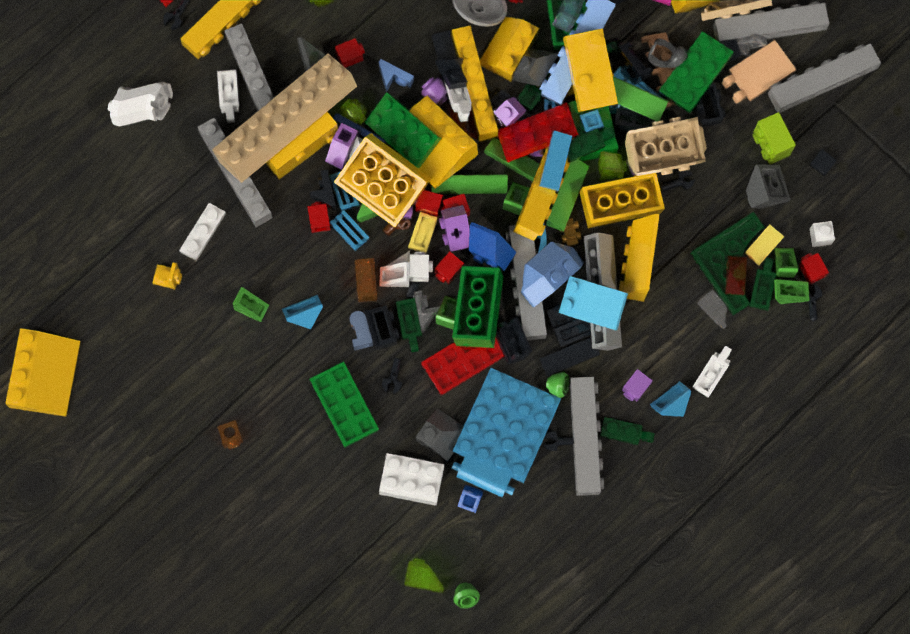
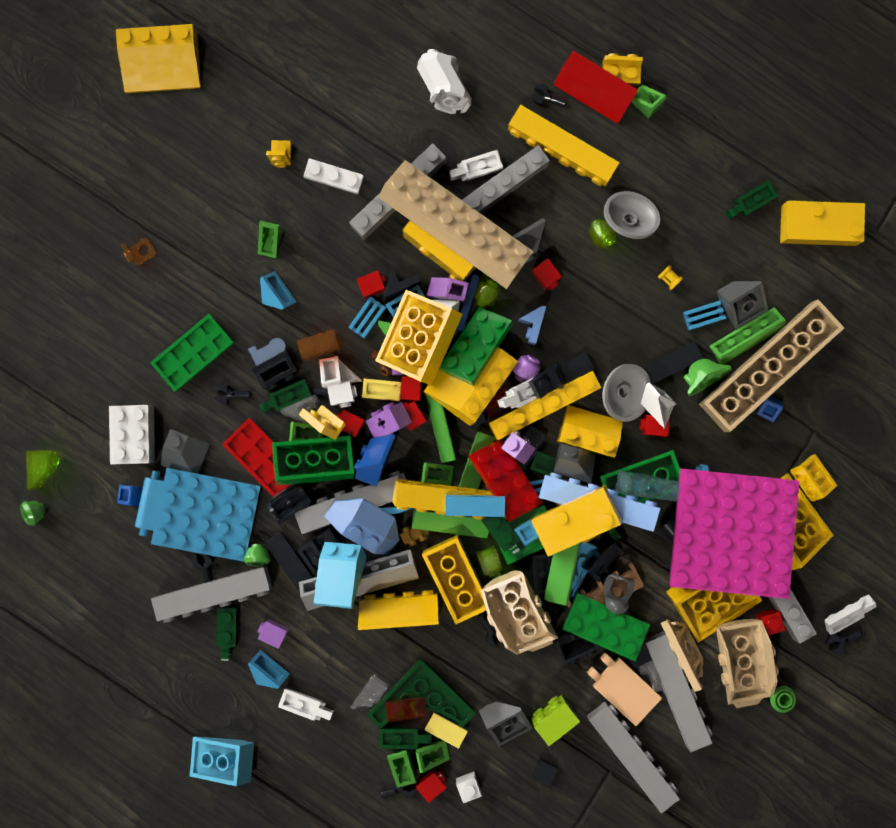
camera: 80 degrees right, 10 degrees up
none -> medium azure slope [190,736,254,786]
none -> yellow bracket [299,405,345,440]

